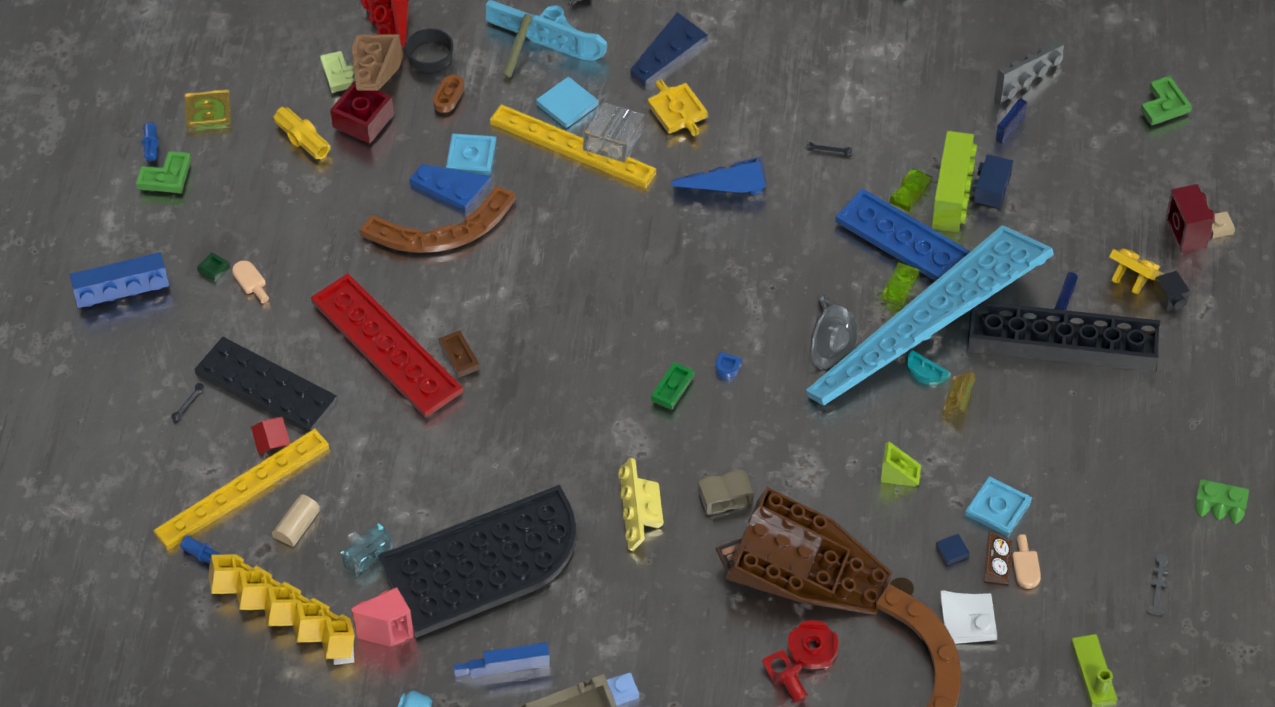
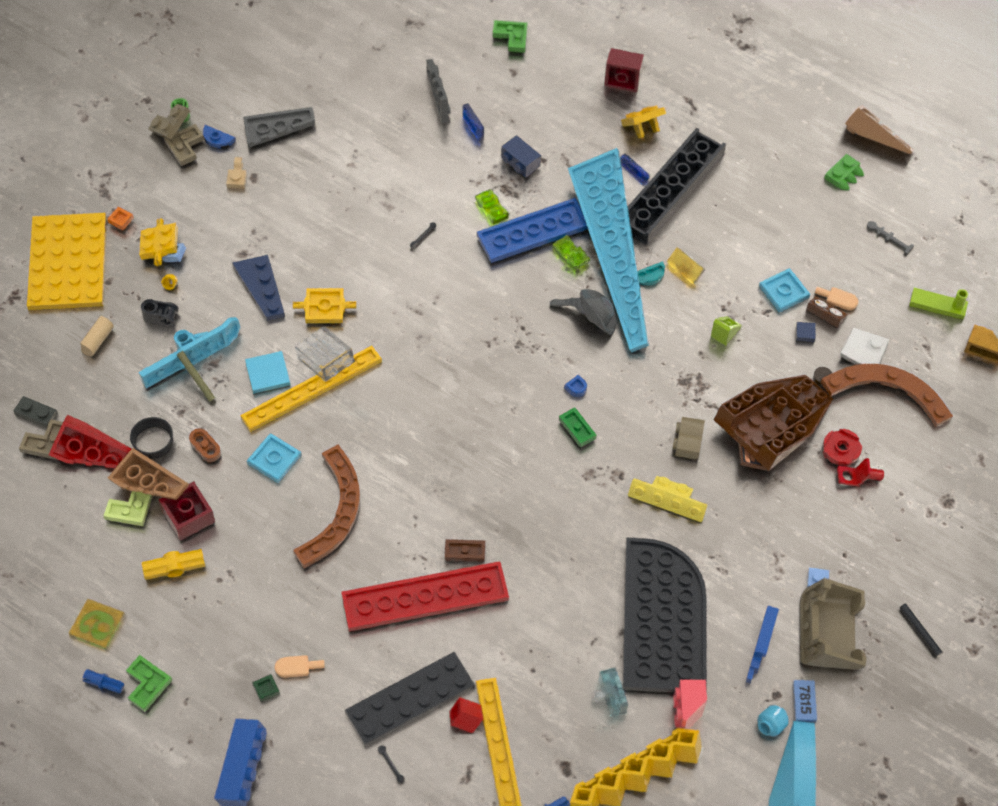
camera: 65 degrees left, 5 degrees up
tan brick [272,495,320,547] -> none
blue wing [409,164,491,212] -> none
blue wedge [671,156,767,195] -> none
lime brick [932,131,977,233] -> none
black brick [1153,270,1190,312] -> none

